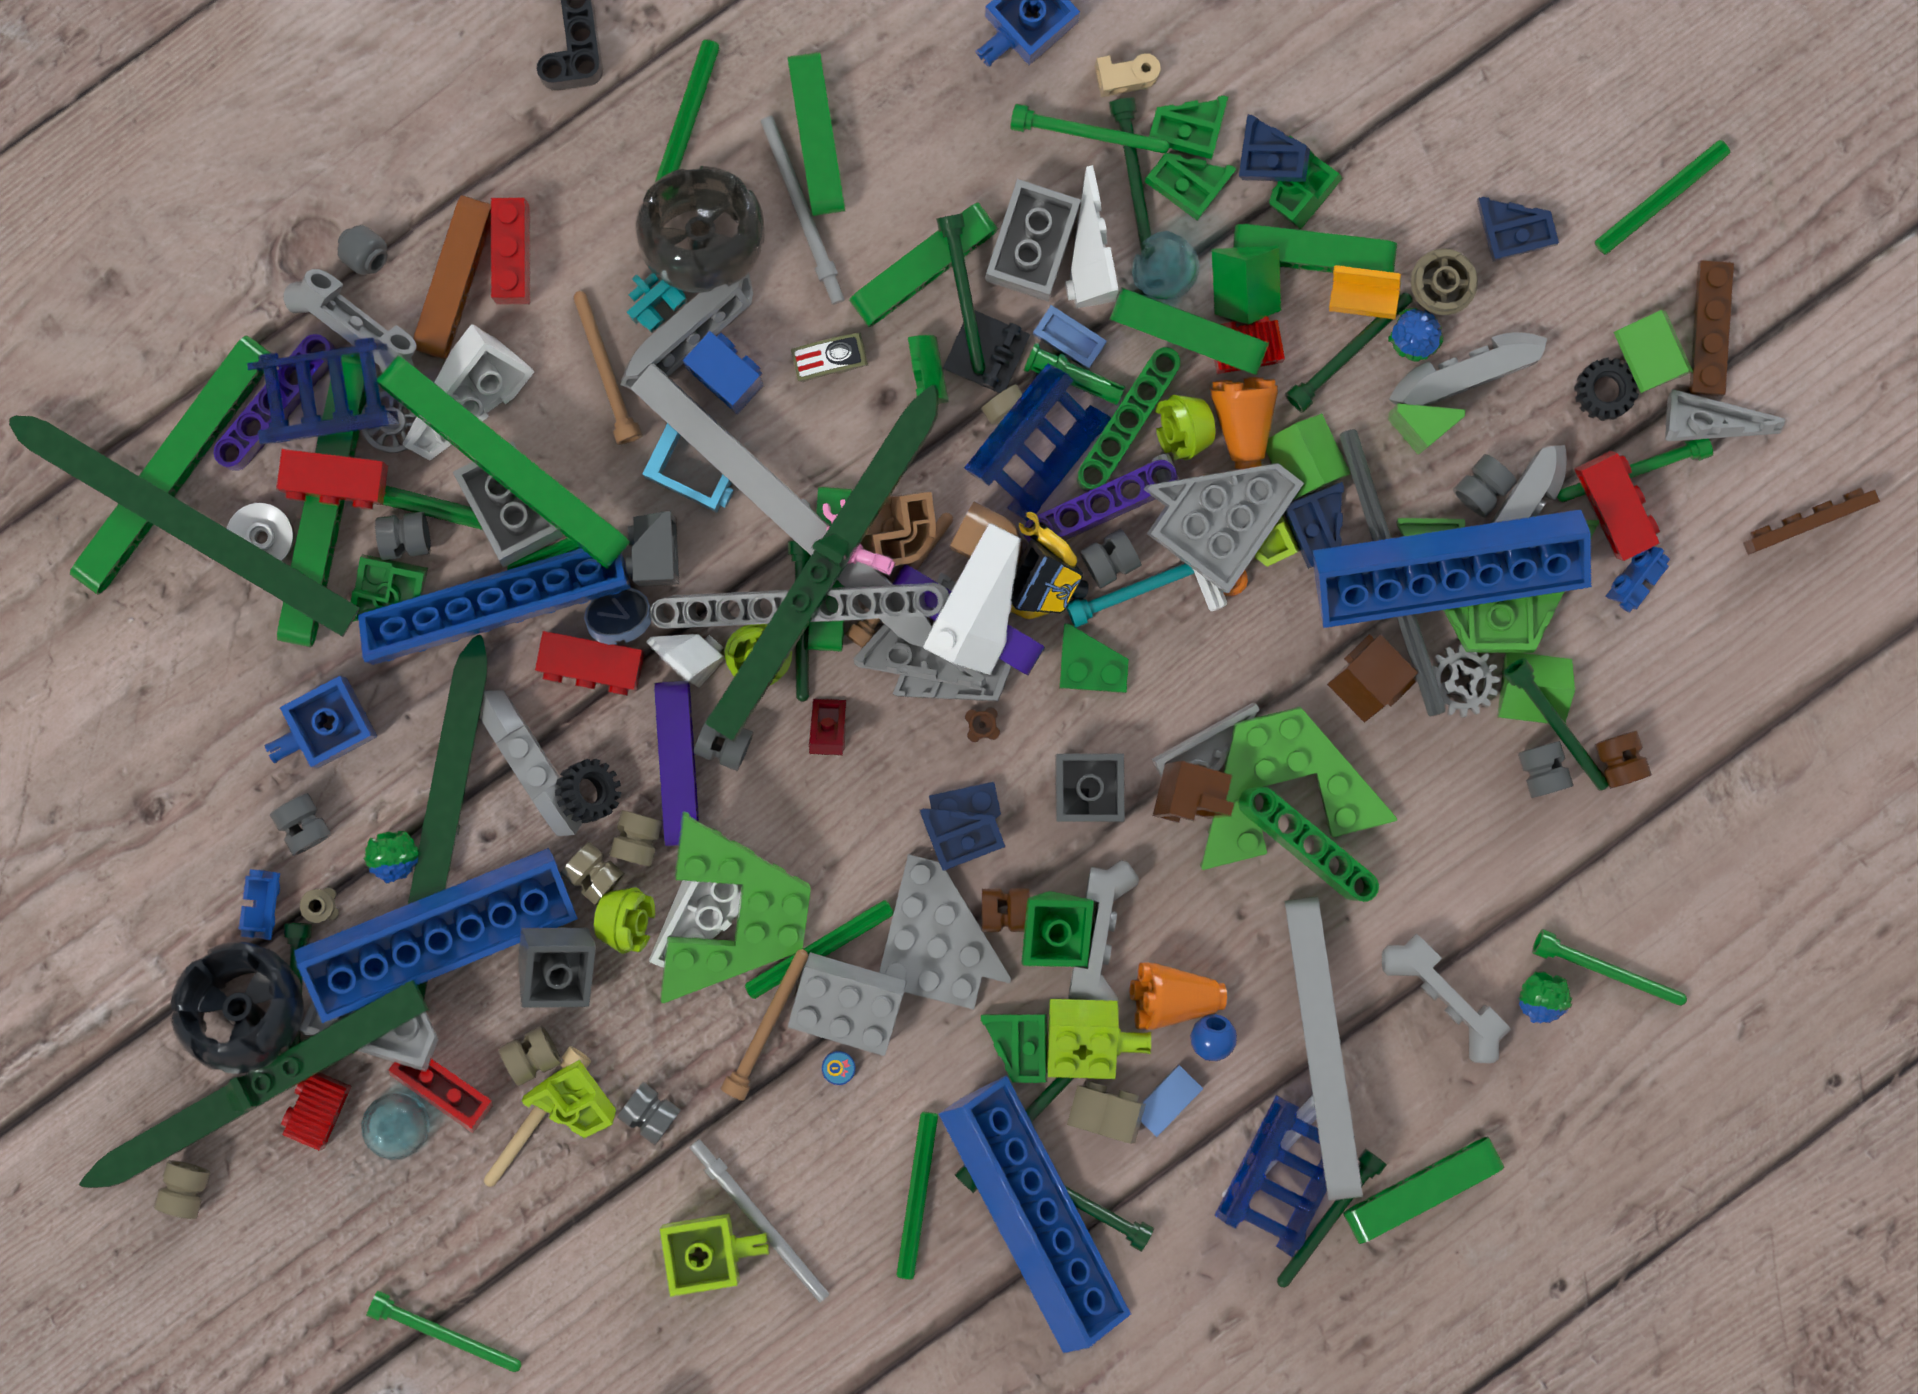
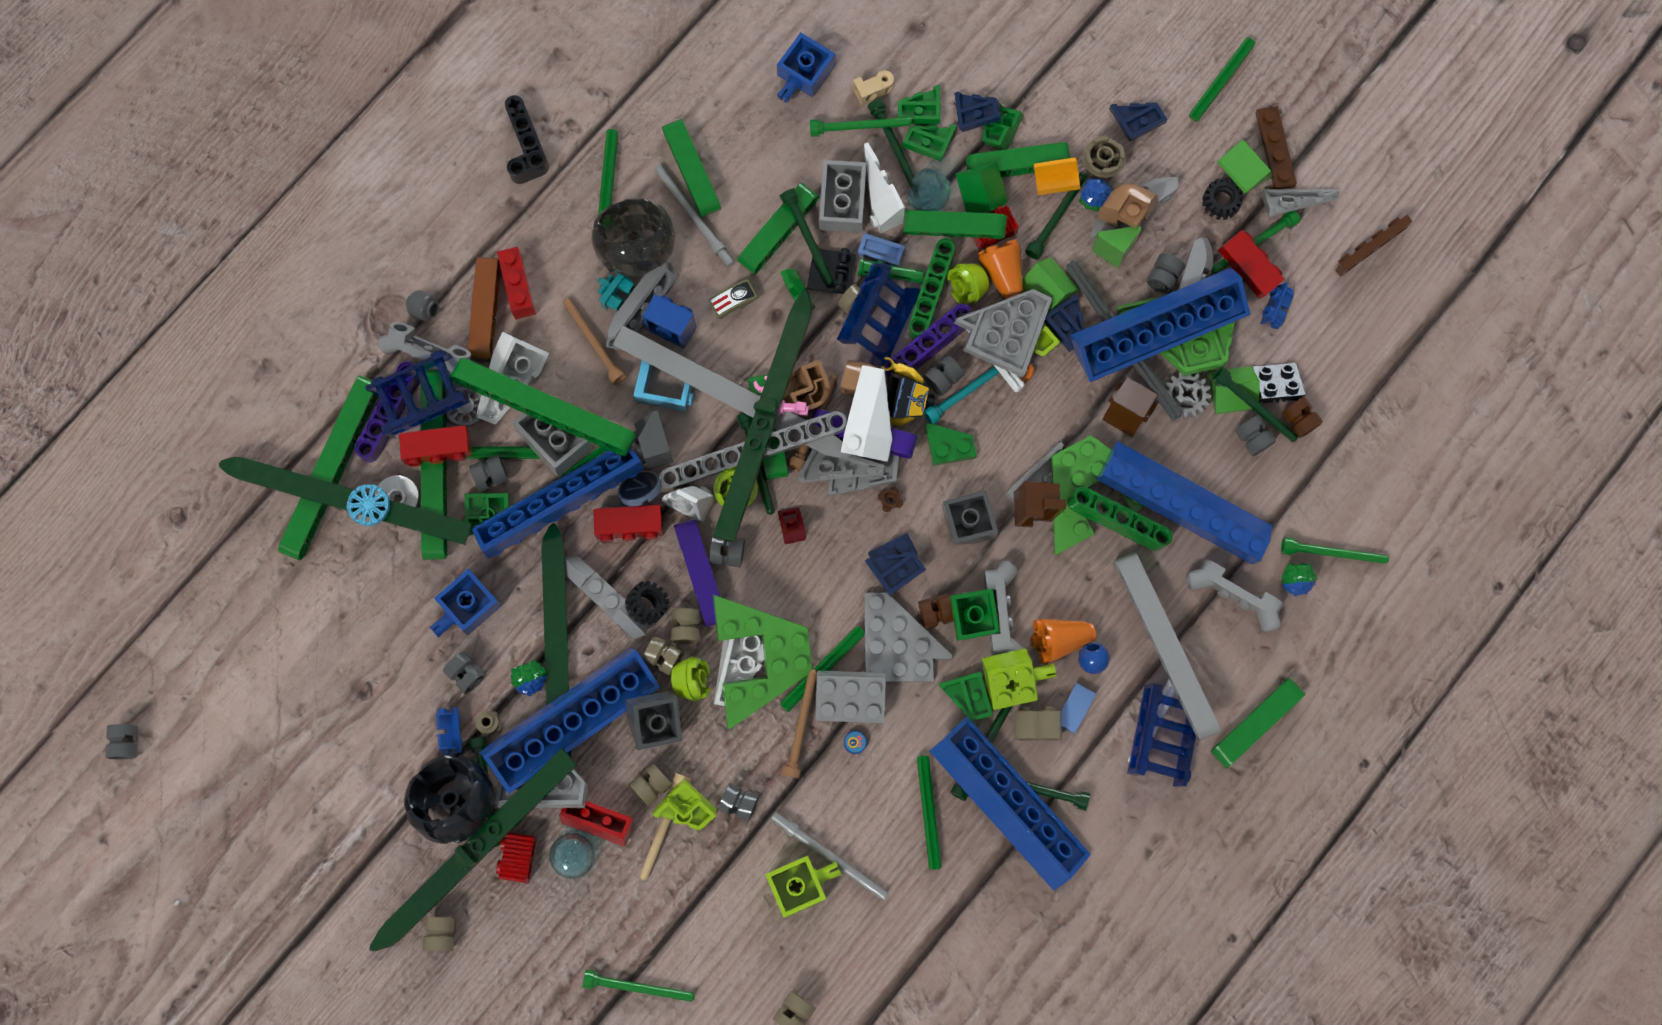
camera: 10 degrees left, 10 degrees down
dark green piece [1277,1148,1387,1288] -> none
none -> medium azure wheel [347,484,390,526]
none -> blue slope [1096,441,1272,564]
none -> medium nougat brick [1098,183,1158,229]
none -> hinge [1253,363,1306,404]

